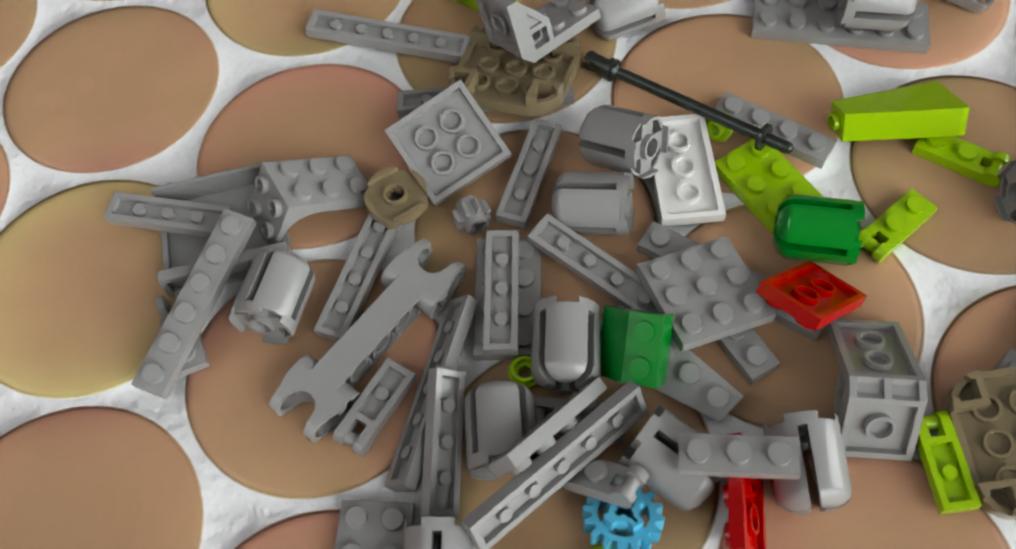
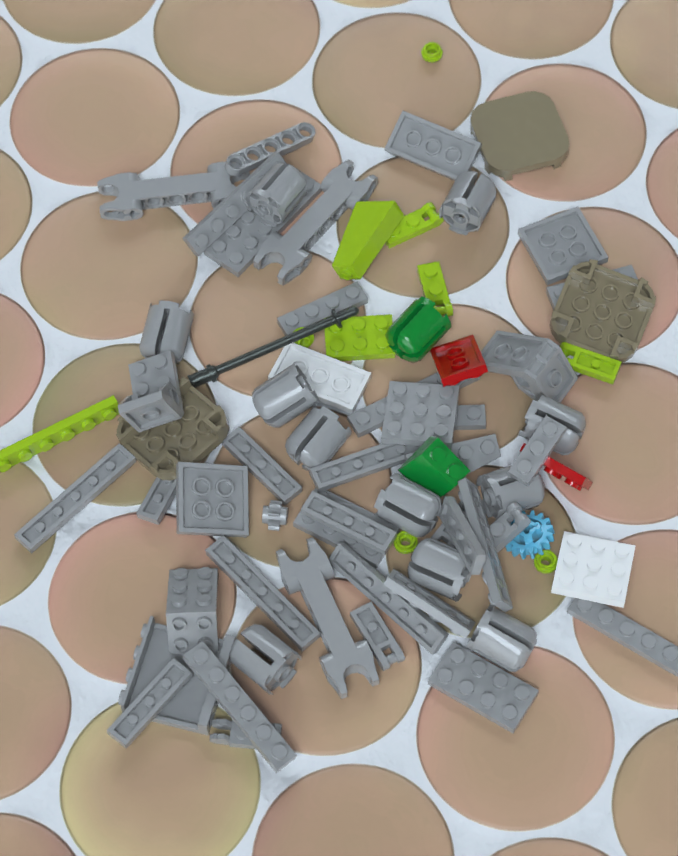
camera: 65 degrees left, 0 degrees up
dark tan plate [364,167,428,229] -> none
none -> light grey piece [253,160,378,286]

